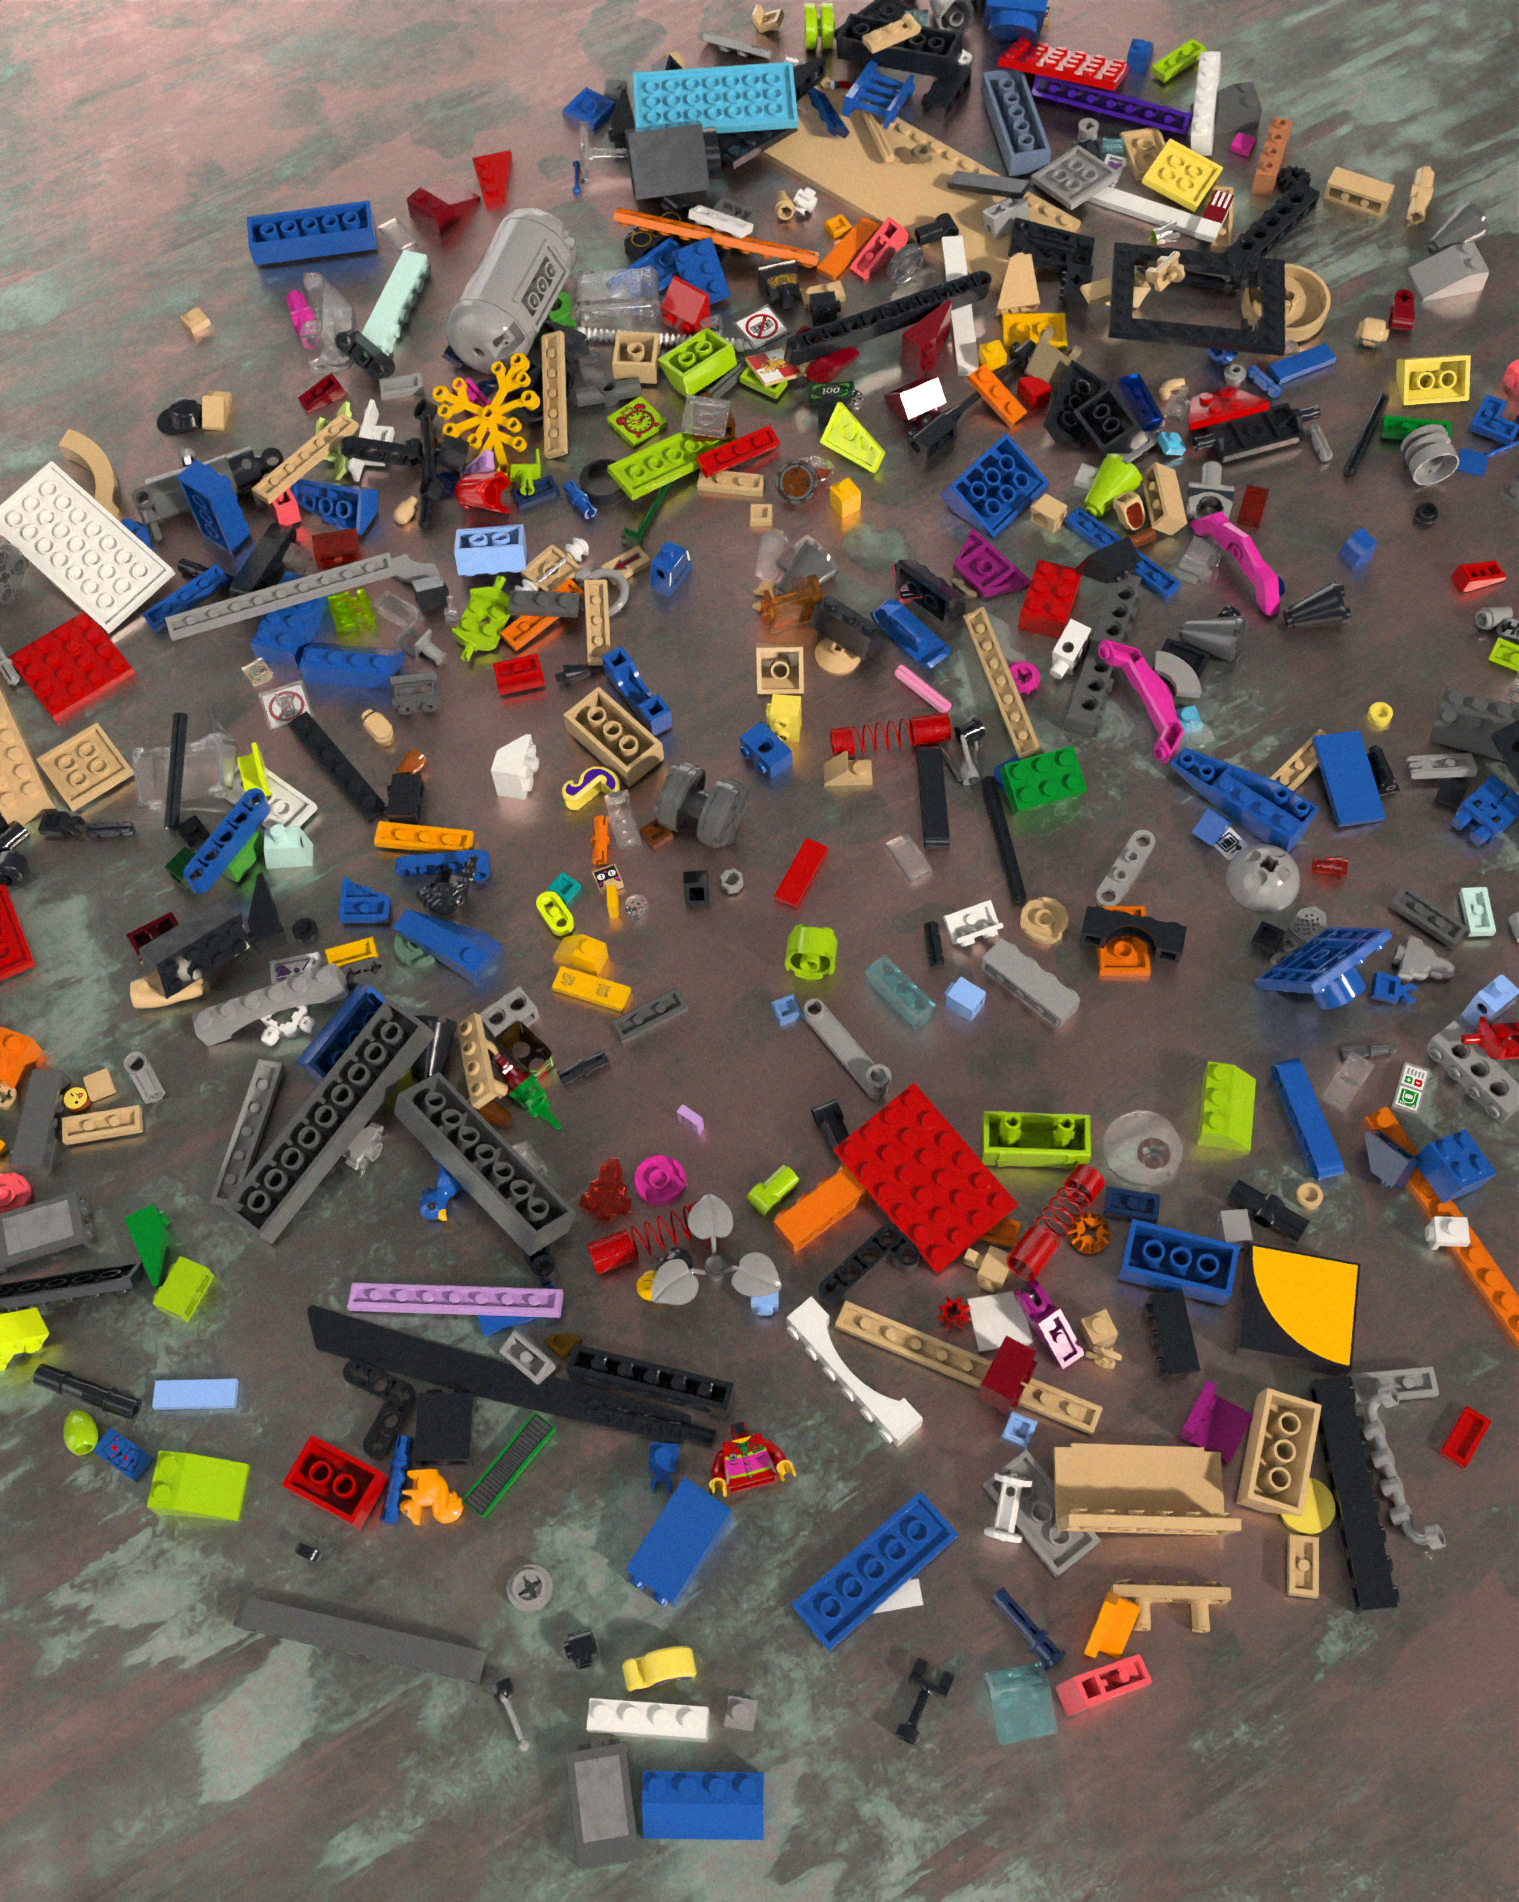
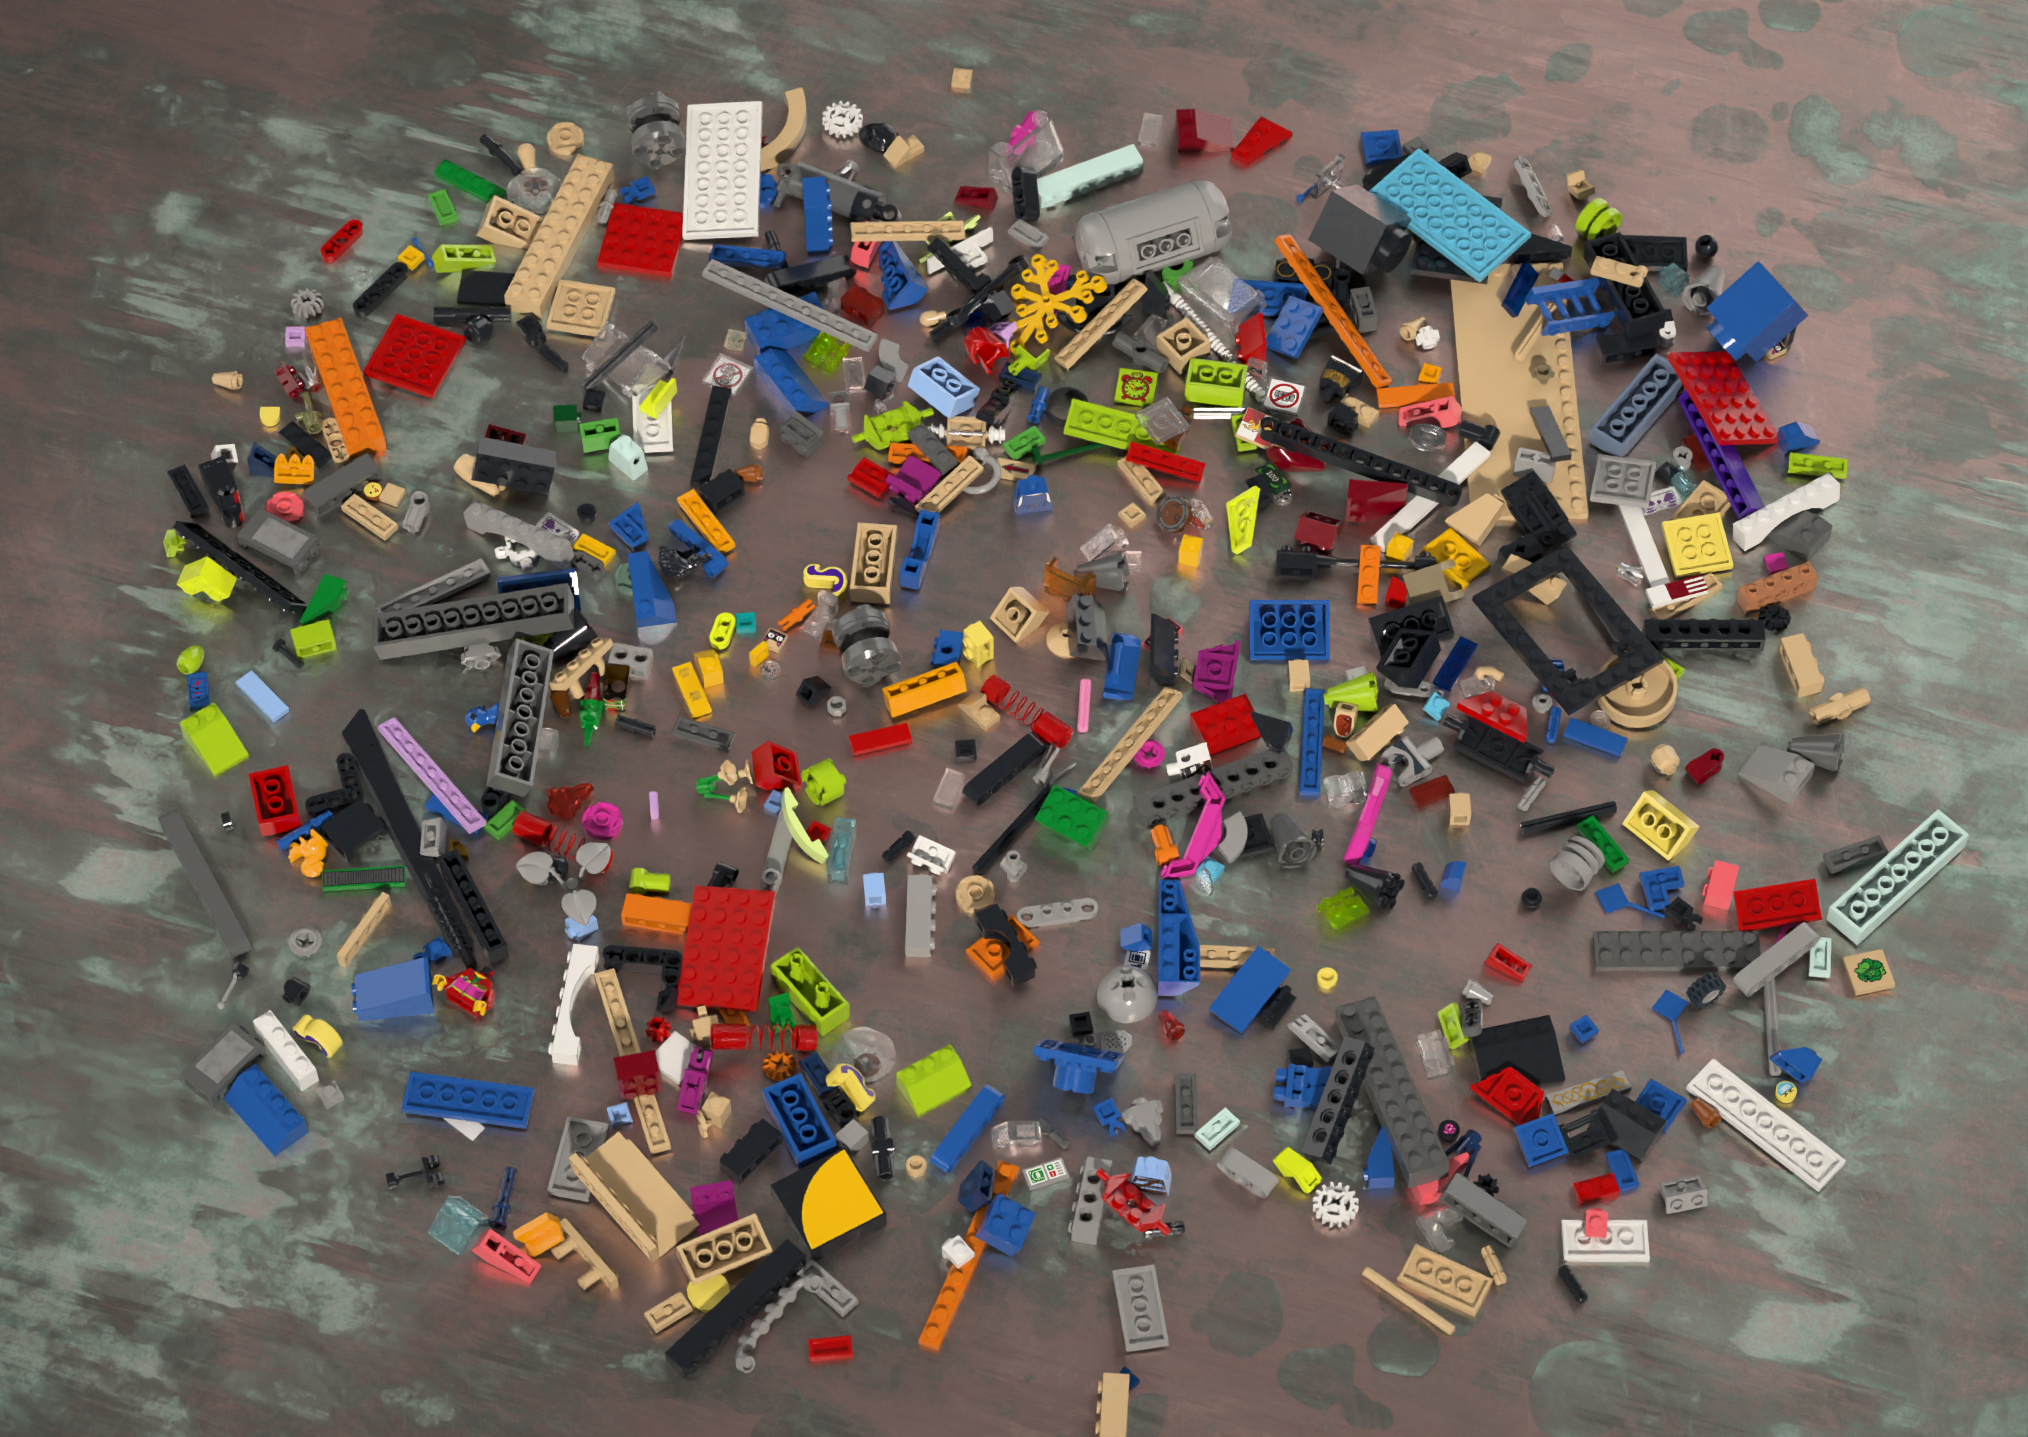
camera: 45 degrees right, 5 degrees down
black piece [33,1363,142,1420] -> none
blue beam [183,788,271,893] -> none
blue brick [247,200,377,265] -> none
black slope [247,872,288,954] -> none
white slope [491,734,539,800] -> none
white plate [688,205,753,238] -> none
tan piece [752,580,778,612] -> none
black bush [954,717,985,745] -> none
white hose [984,1472,1032,1543] -> none
tan hips [1145,251,1185,292] -> none
none -> black piece [272,639,304,669]
none -> tan plate [337,892,391,968]
none -> bright green tile [484,799,527,840]
none -> blue plate [620,176,656,203]
none -> black plate [656,986,679,1013]
none -> tan plant [696,759,754,813]
none -> red slope [751,741,802,792]
none -> green plate [768,992,796,1033]
none -> yellowish green slope [781,787,829,864]
none -> red plate [806,820,832,845]
none -> white gear [822,101,863,138]
none -> black piece [822,1088,857,1128]
none -> light yellow animal [826,1063,876,1112]
none -> light orange brick [882,662,967,718]
none -> magenta bracket [885,456,941,503]
none -> black tile [955,739,977,761]
none -> black slope [975,380,1022,425]
none -> light grey axle [1000,850,1027,883]
none -> bright green plate [1003,425,1046,461]
none -> orange piece [1150,825,1179,866]
none -> clear neon green plate [1316,887,1369,933]
none -> black axle [1412,862,1438,899]
none -> tan brick [1448,792,1471,825]
none -> clear red tile [1680,434,1712,472]

